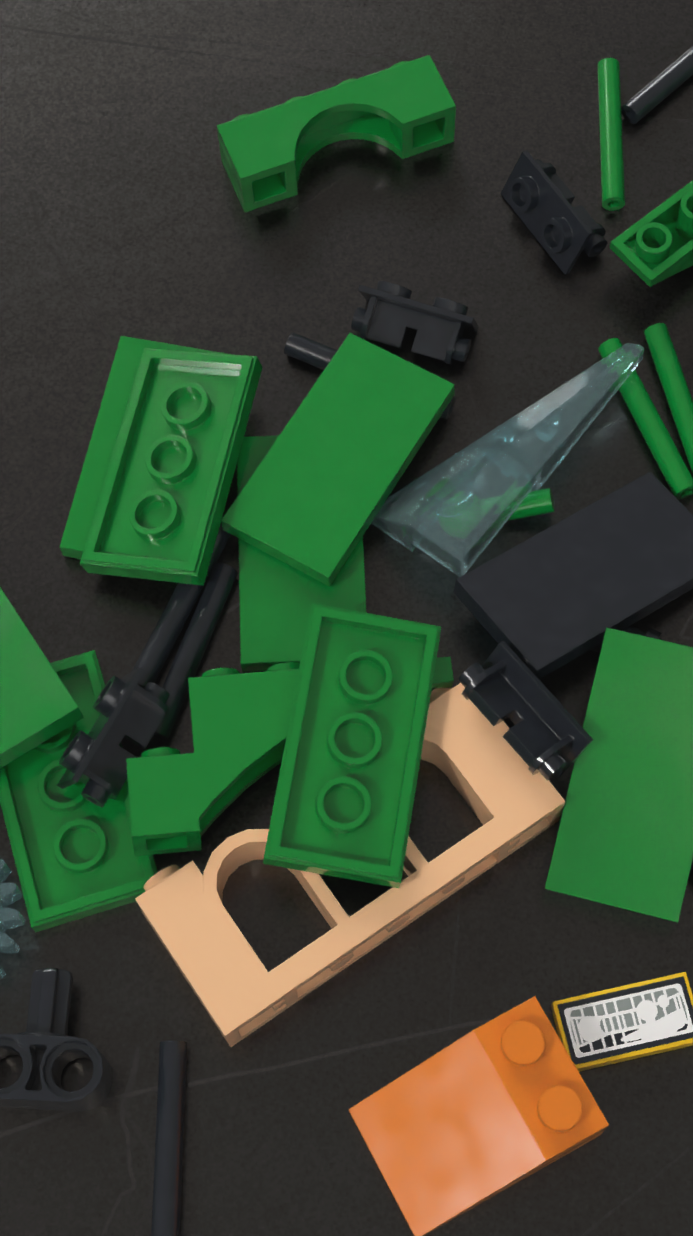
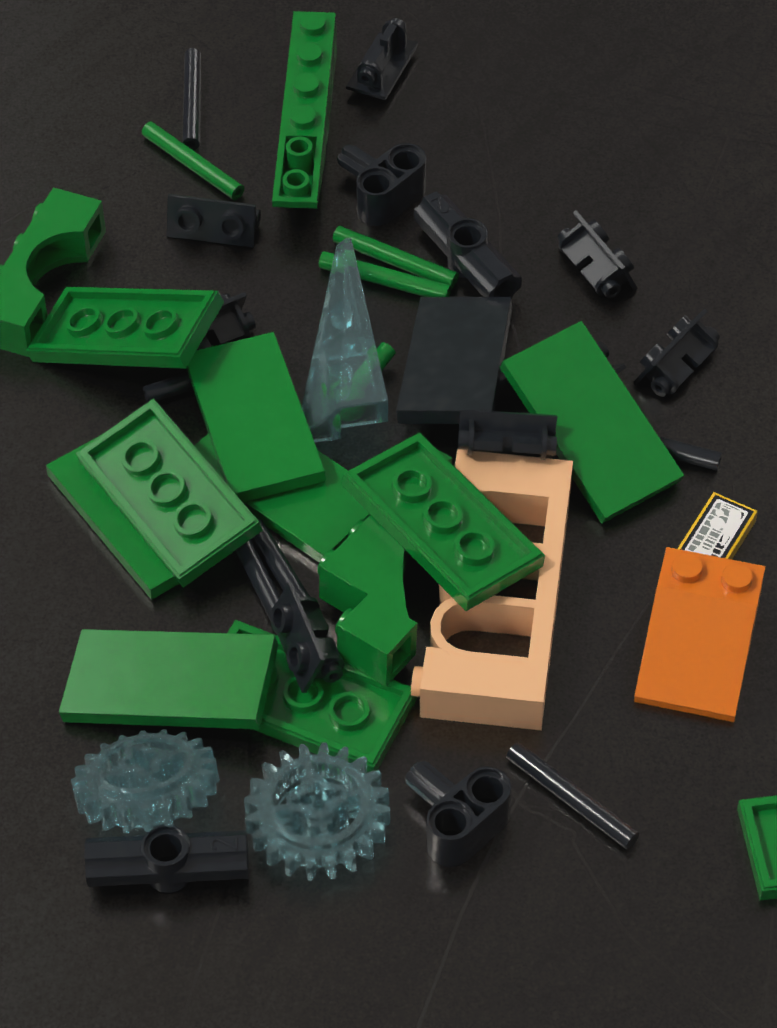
camera: 50 degrees left, 15 degrees down
none -> green tile [26,287,224,369]

